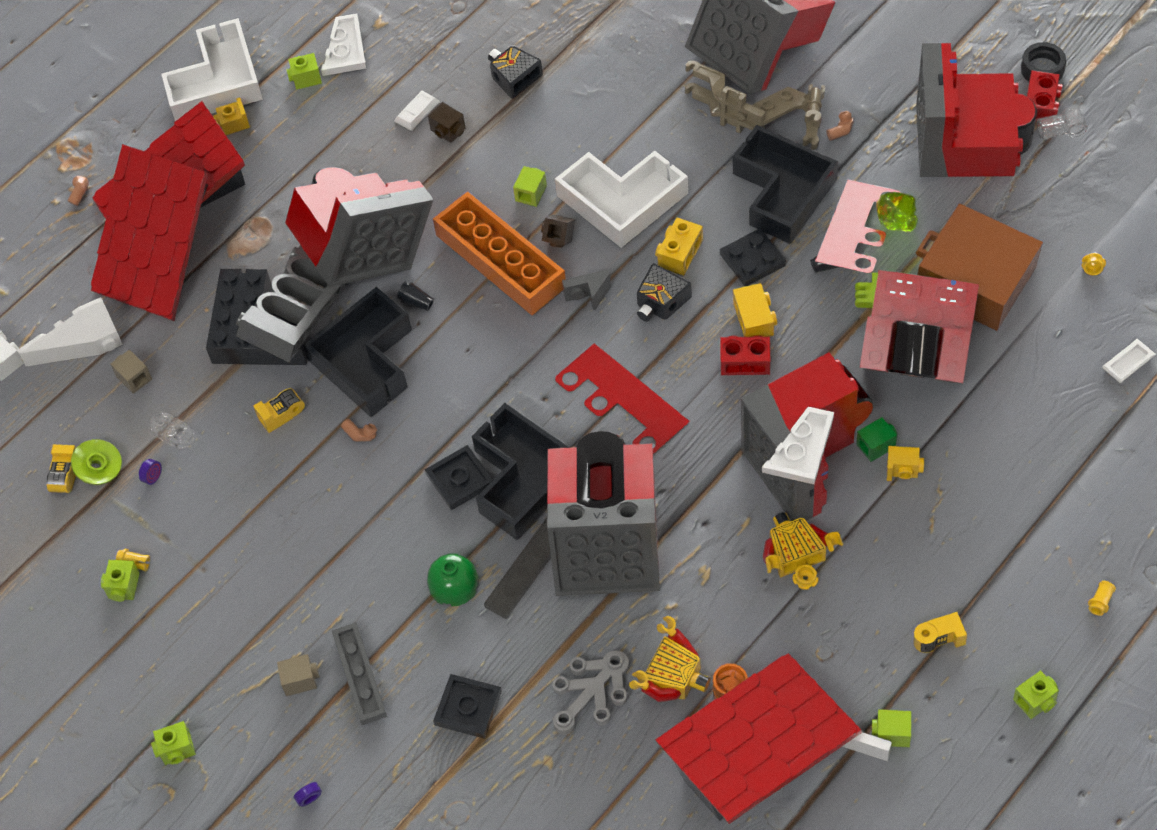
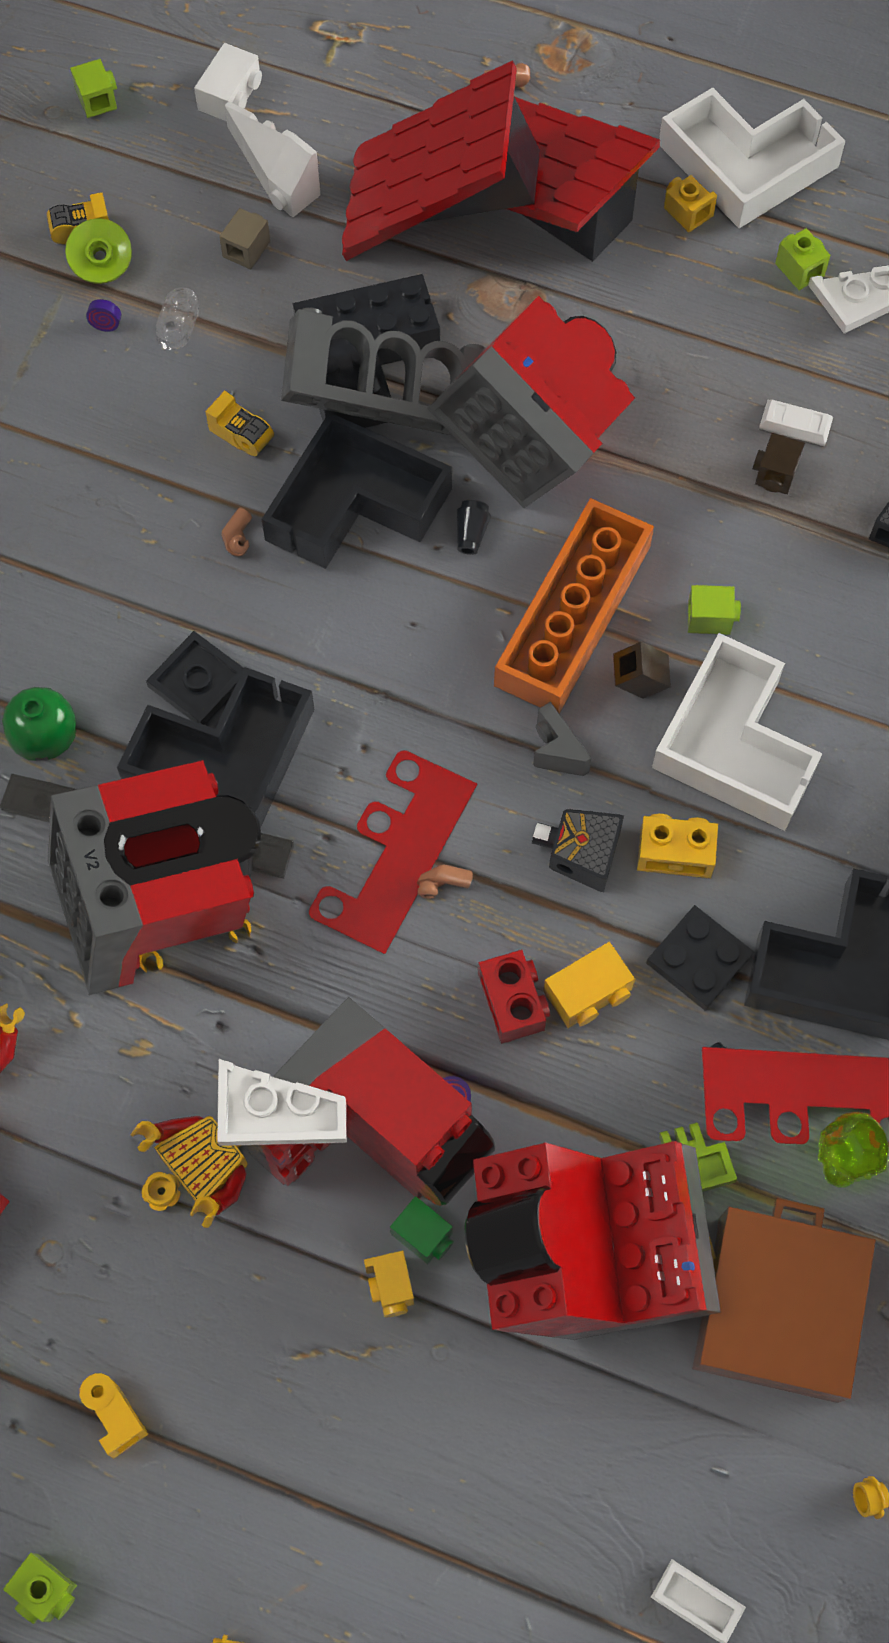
camera: 65 degrees right, 10 degrees up
none -> nougat arm [417,864,473,899]

